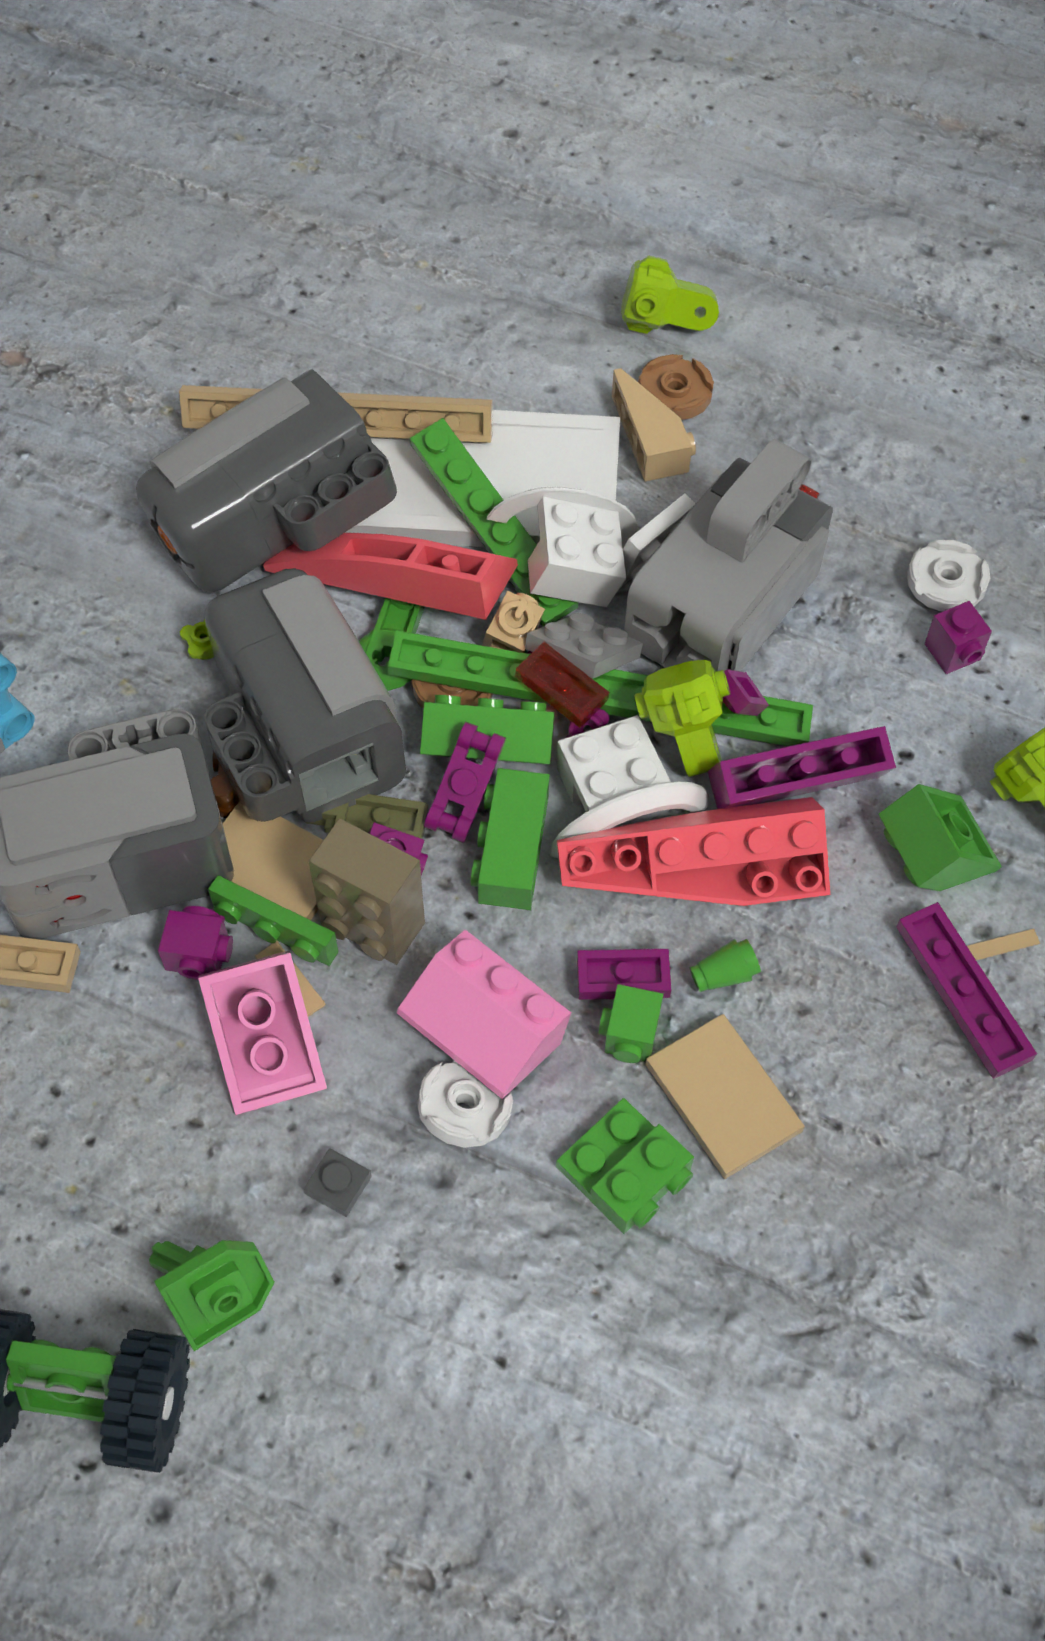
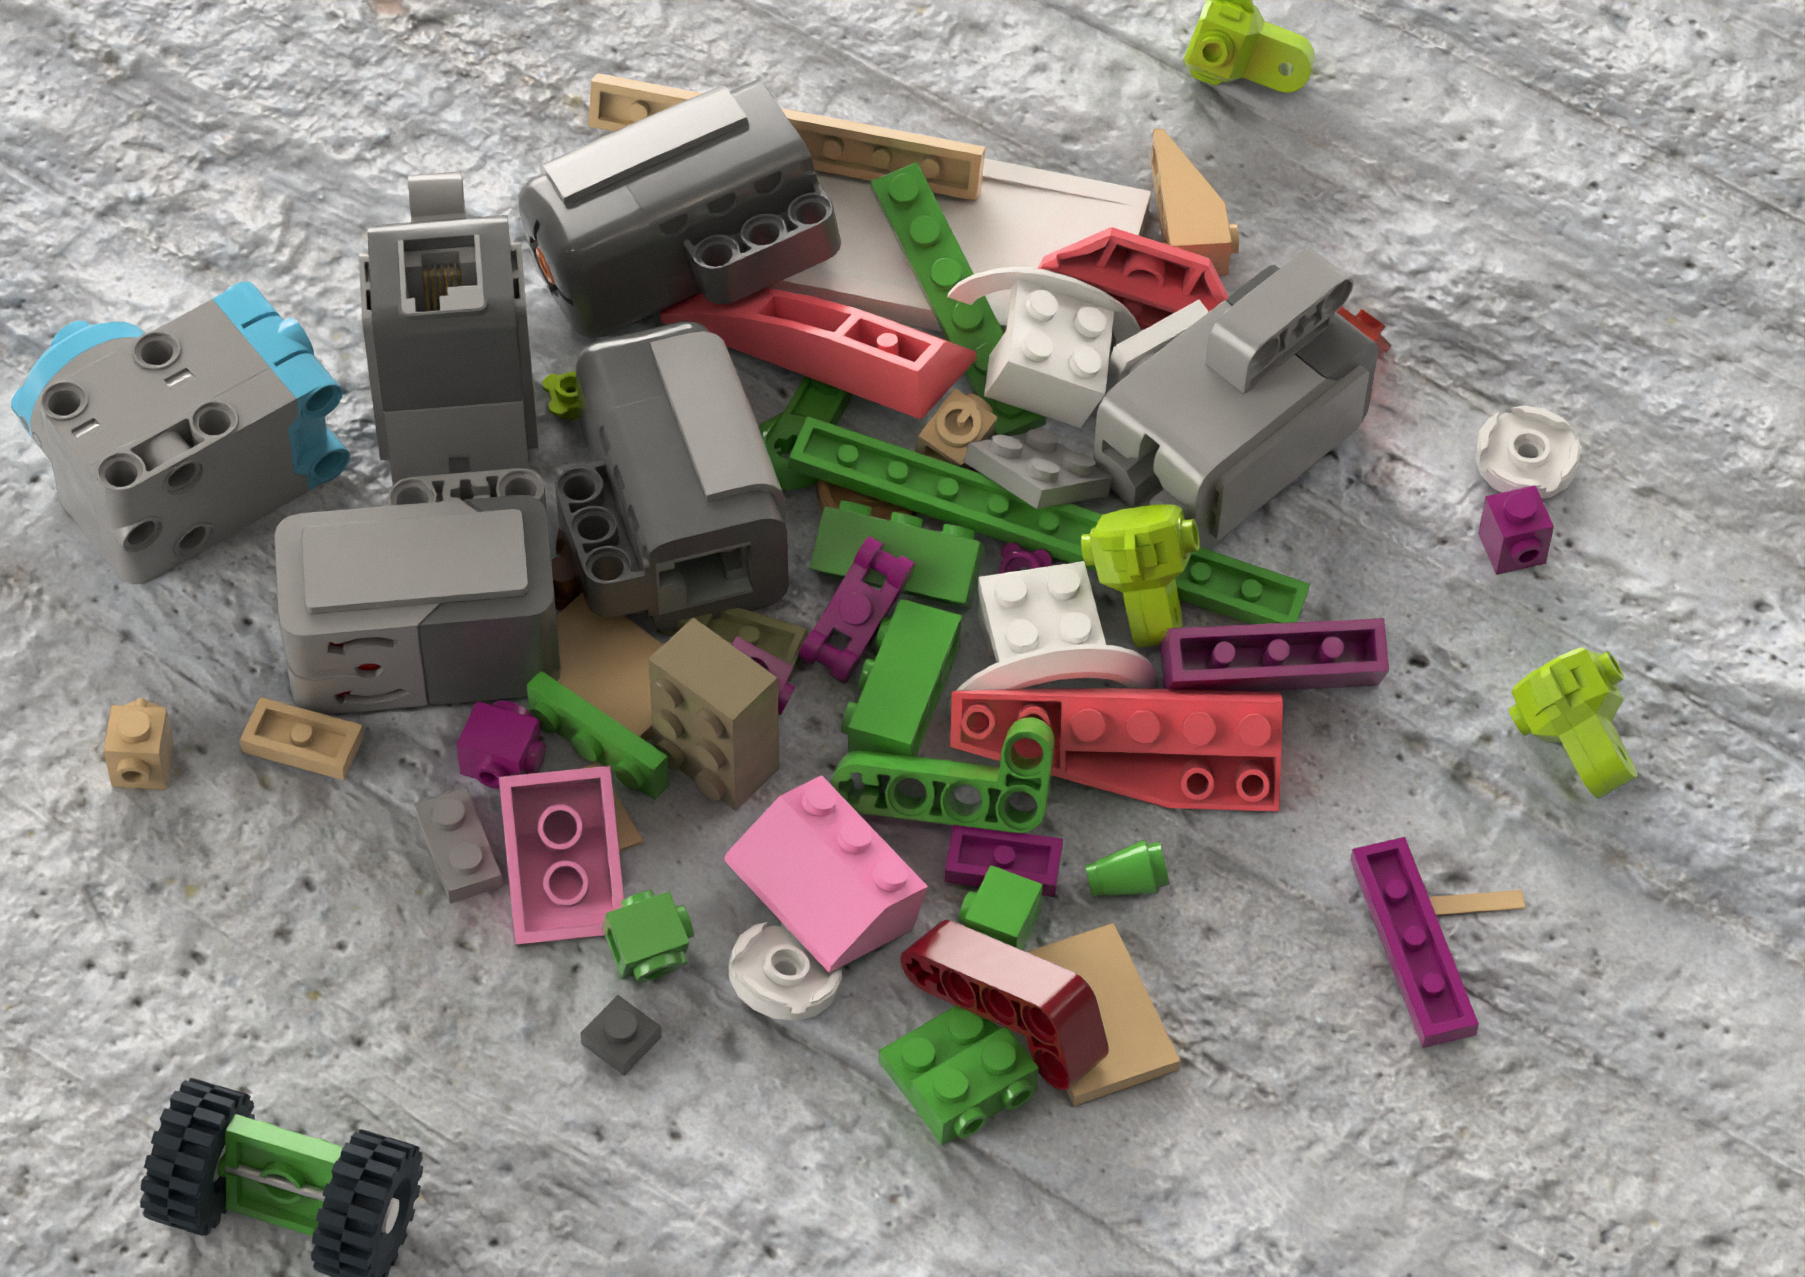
camera: 10 degrees right, 5 degrees down
bright green piece [149,1240,275,1351] -> none
clear red plate [515,641,610,728] -> none
medium nougat plate [638,354,714,420] -> none
magenta plate [723,669,769,716] -> none
bright green slope [878,784,1002,891] -> none
none -> piece [359,171,538,485]
none -> light grey plate [414,787,503,903]
none -> bright green brick [602,890,694,983]
none -> bright green beam [831,717,1055,833]
none -> dark red beam [900,920,1109,1091]
none -> coral wedge [1038,227,1228,330]

